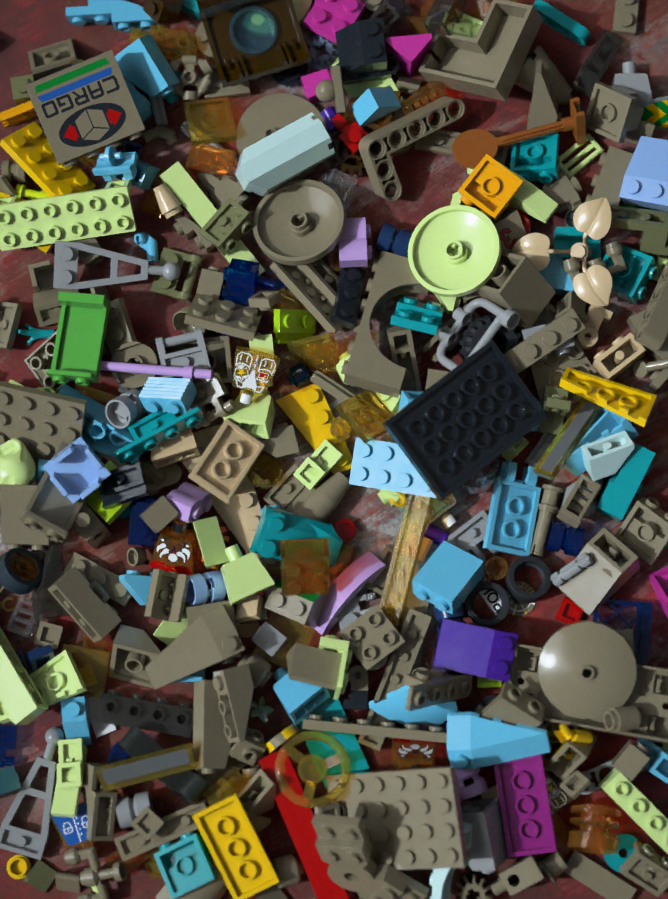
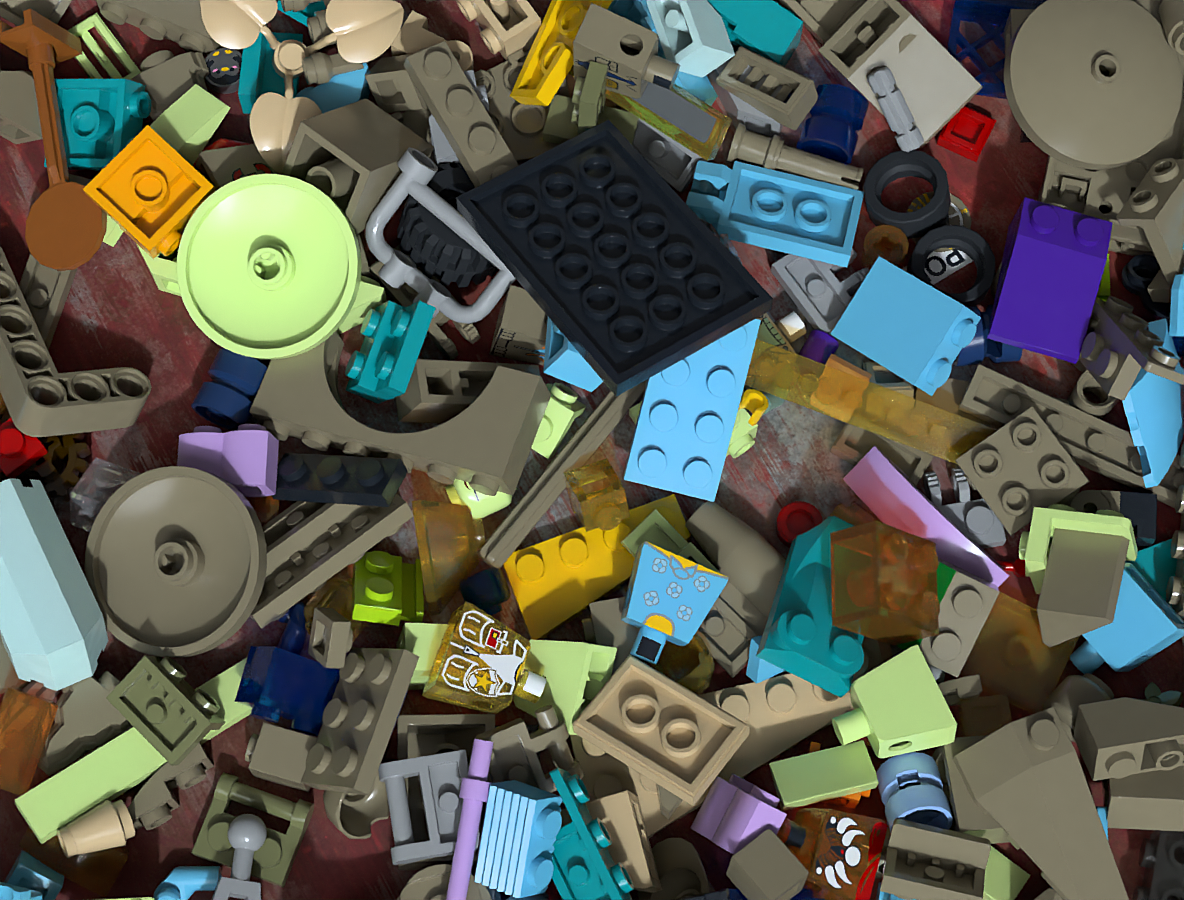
camera: 90 degrees left, 10 degrees down
tan tile [235,595,263,623] -> none
light grey slope [251,622,288,657] -> none
clear yellow plate [336,390,393,444] -> none
none -> dark tan torso [573,3,680,99]
none -> medium azure torso [621,541,729,664]

